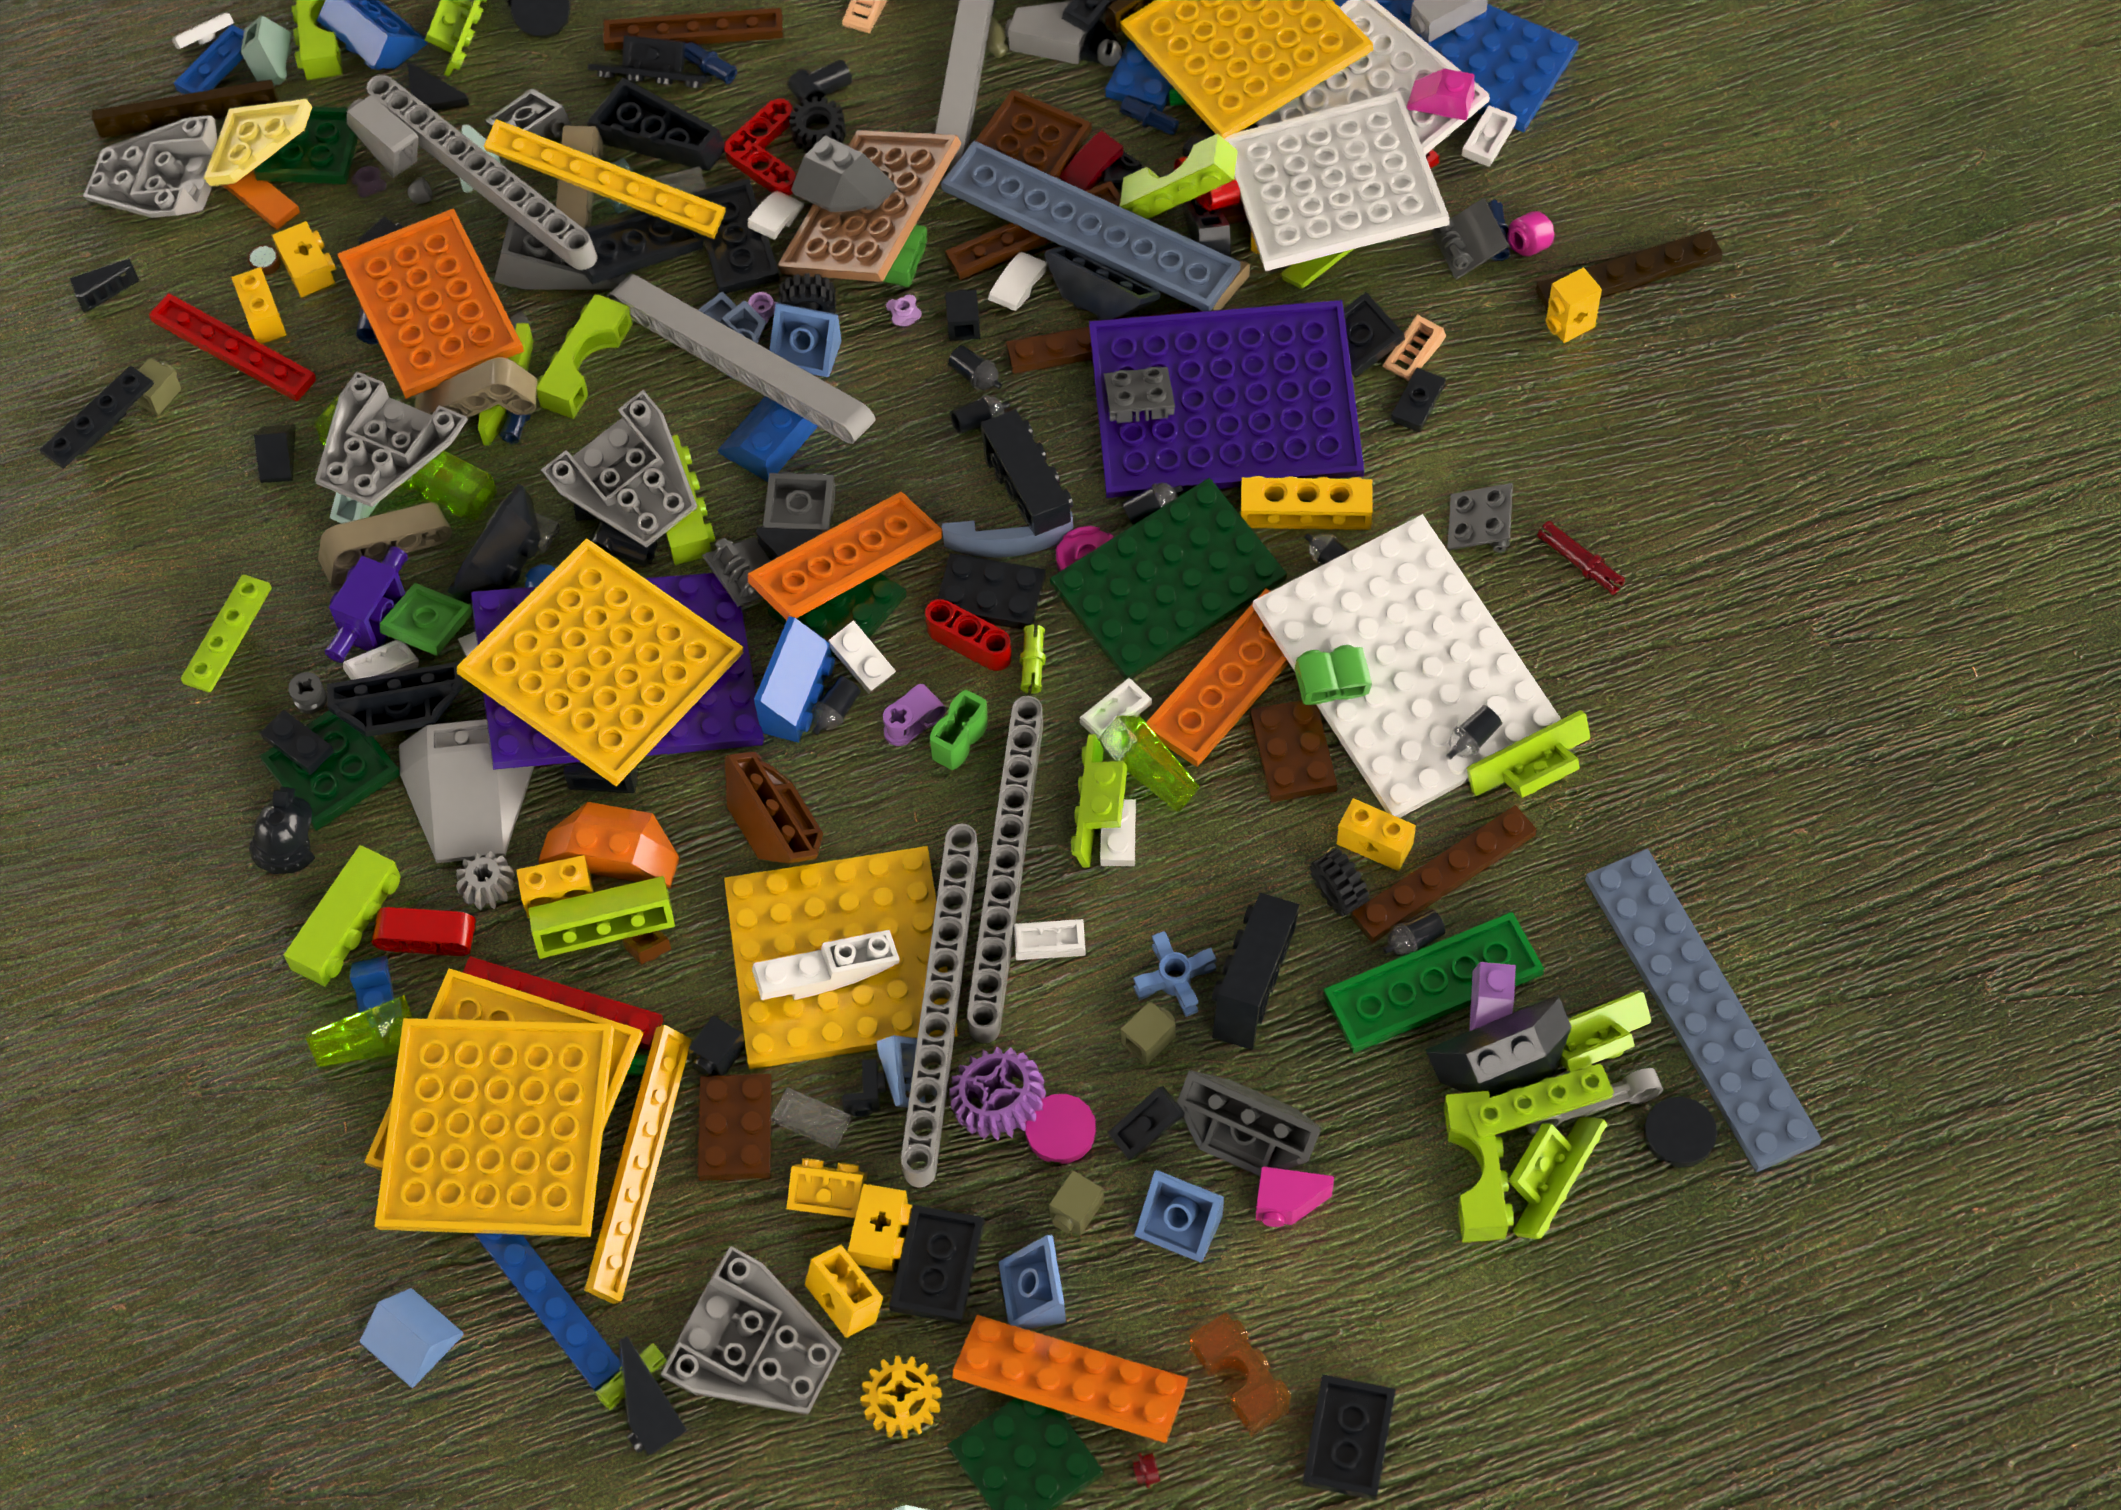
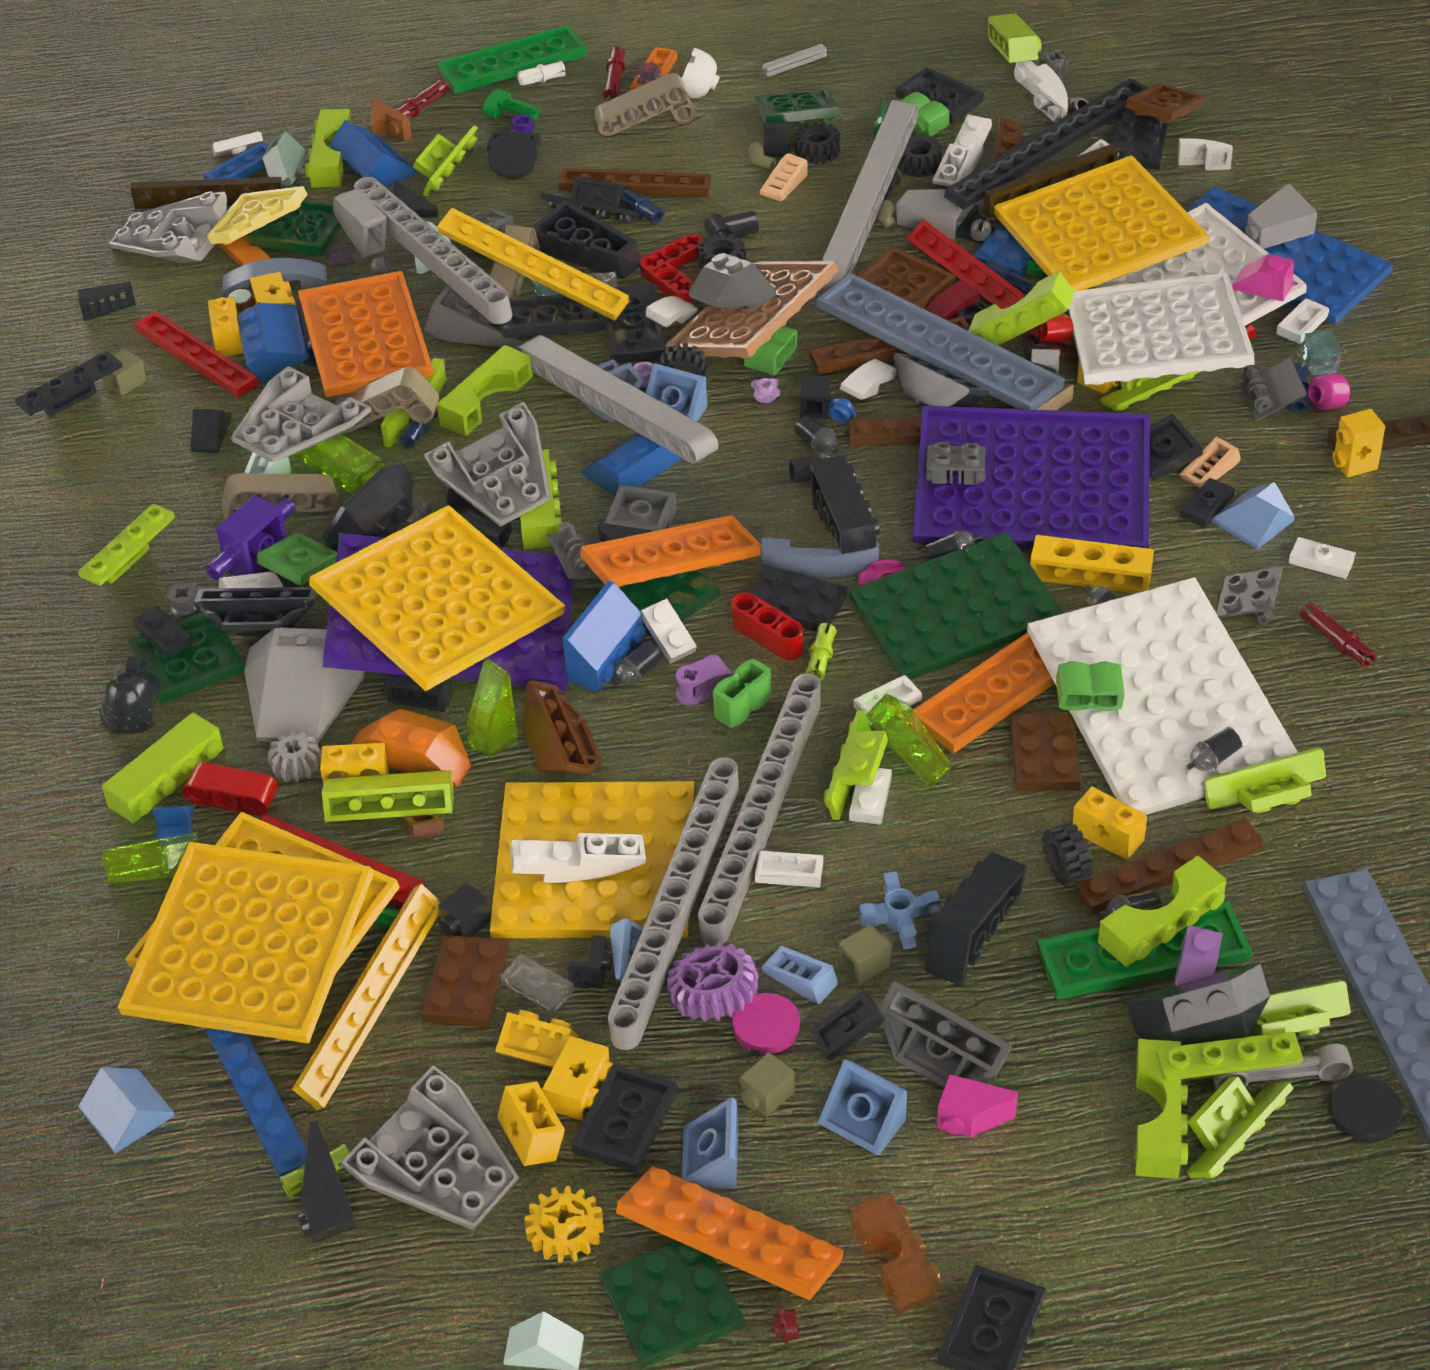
camera: 10 degrees right, 15 degrees down
none -> sand blue slope [223,258,327,296]
none -> blue slope [237,303,309,385]
none -> clear neon green slope [467,659,518,758]
none -> light blue slope [761,945,838,1004]
none -> blue plate [828,398,856,423]
none -> red plate [906,219,1025,309]
none -> lime arch [1098,856,1227,967]
none -> medium blue slope [1211,482,1294,550]
none -> white plate [1289,537,1356,579]
none -> clear light blue brick [1302,330,1342,375]

